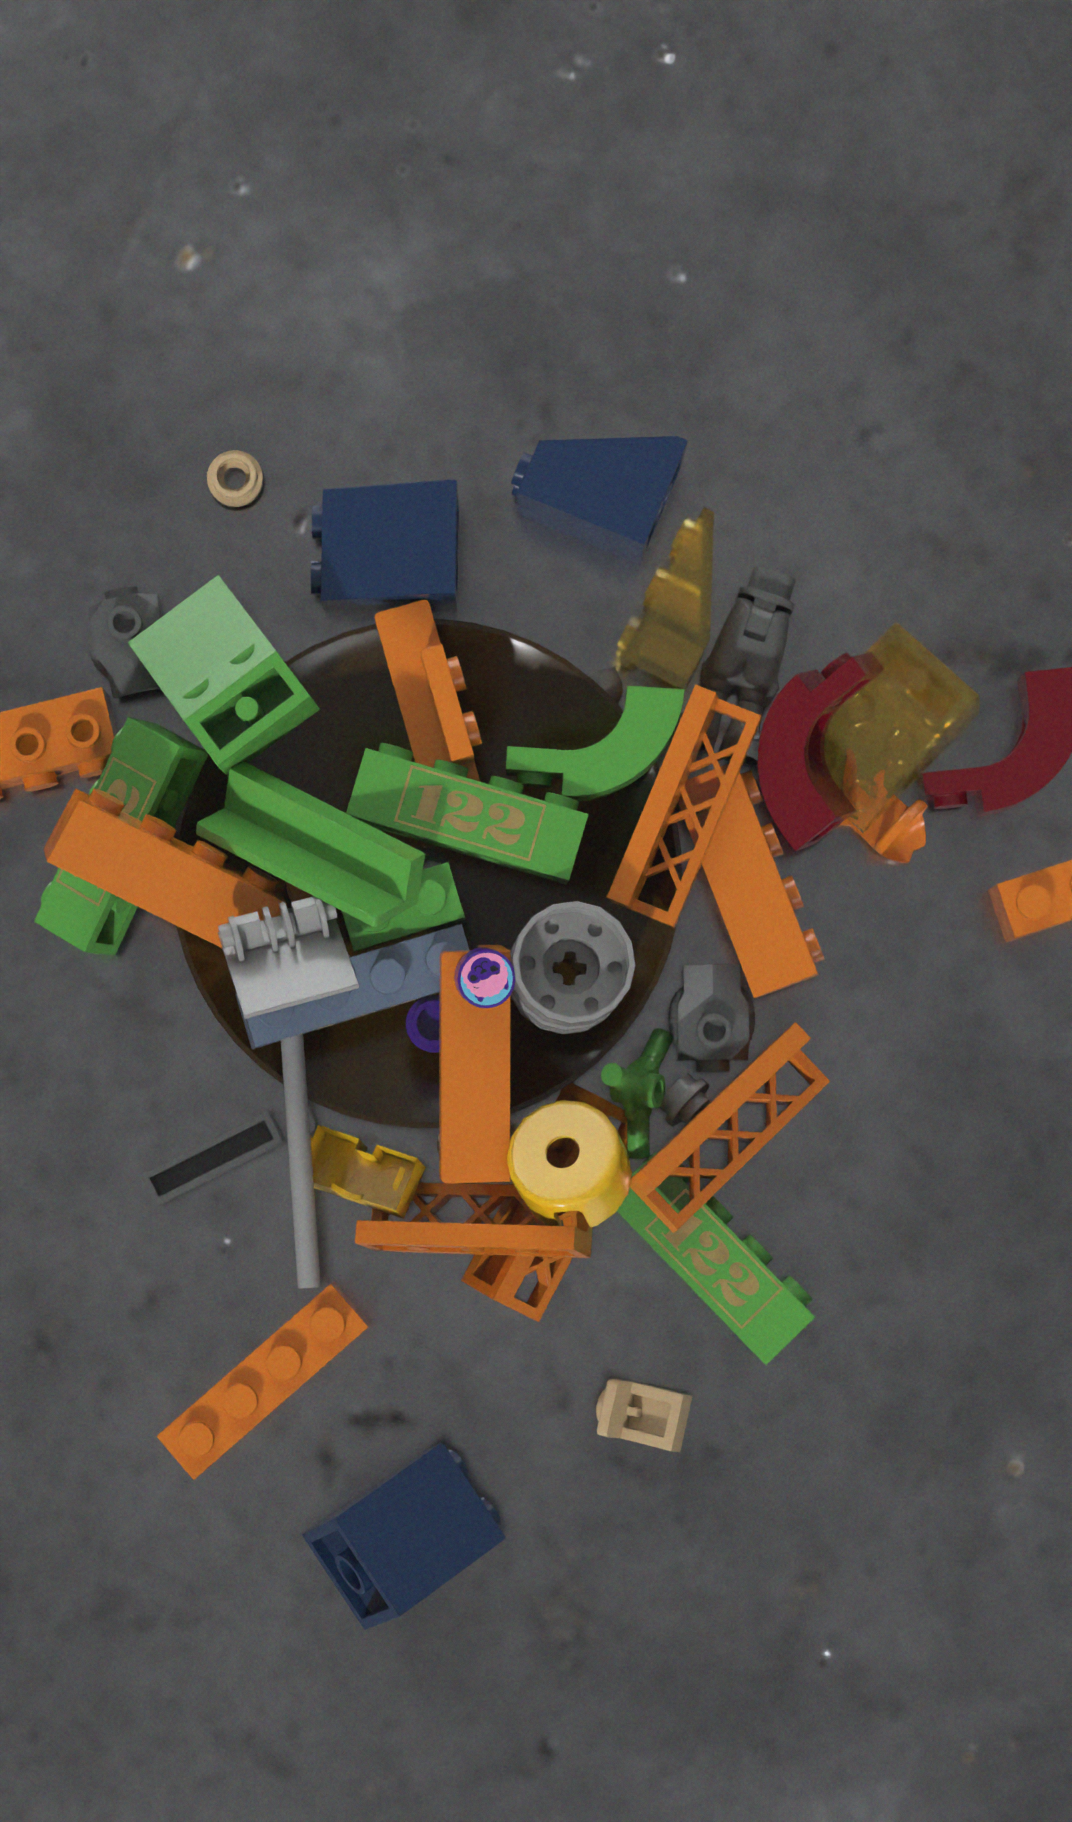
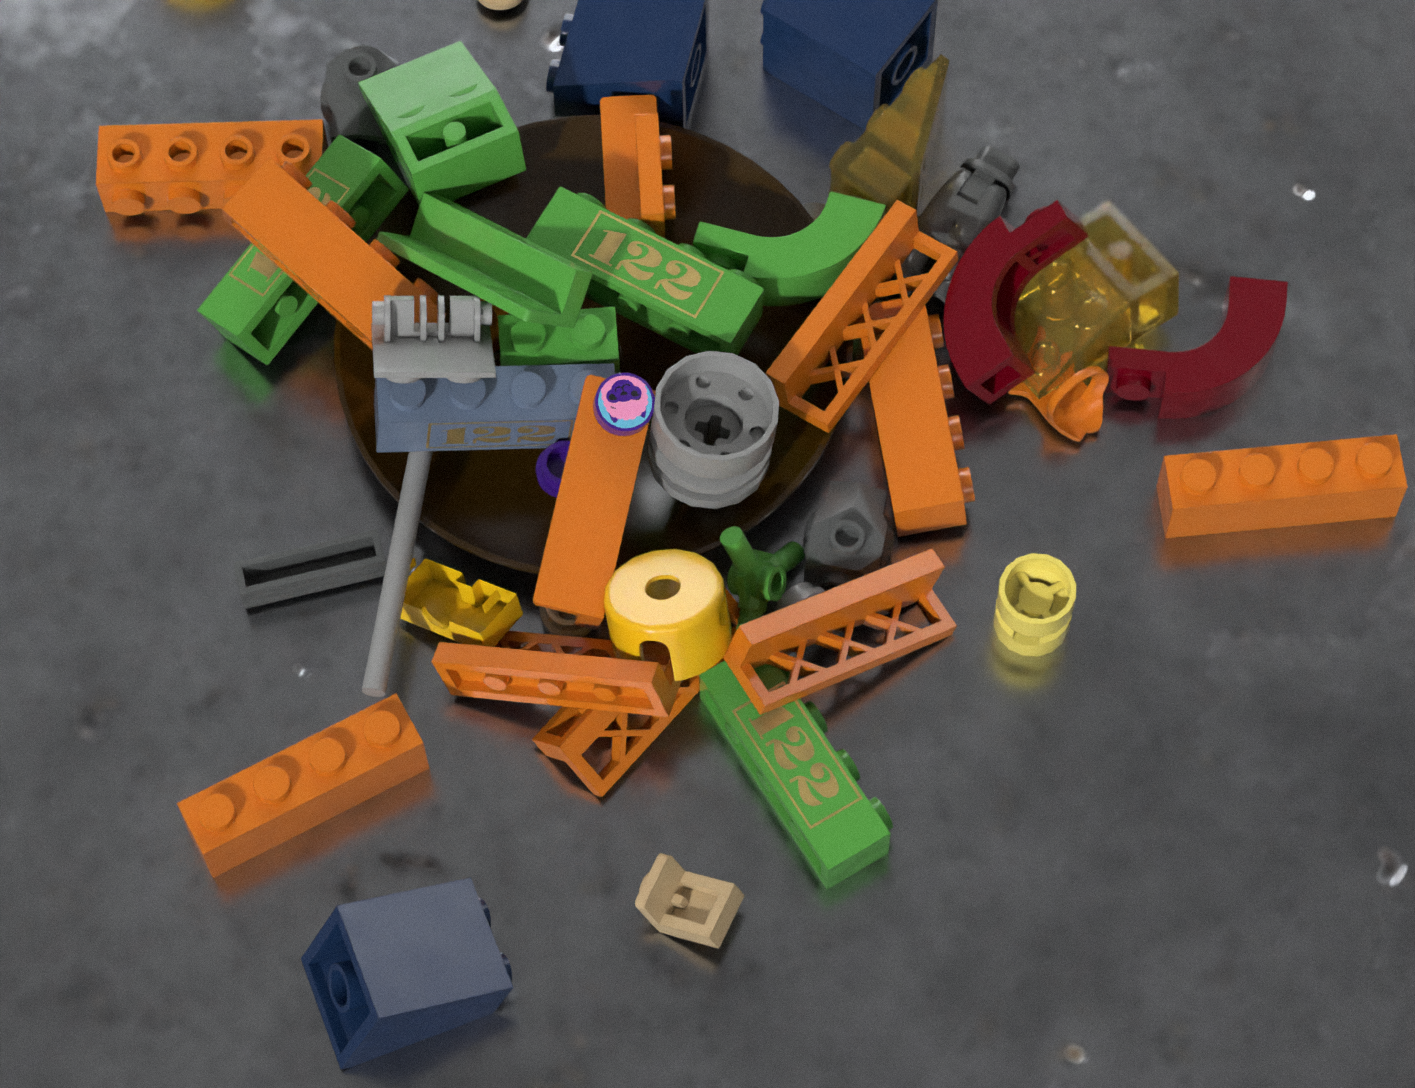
camera: 15 degrees right, 20 degrees down
none -> light yellow wheel [994,553,1076,657]

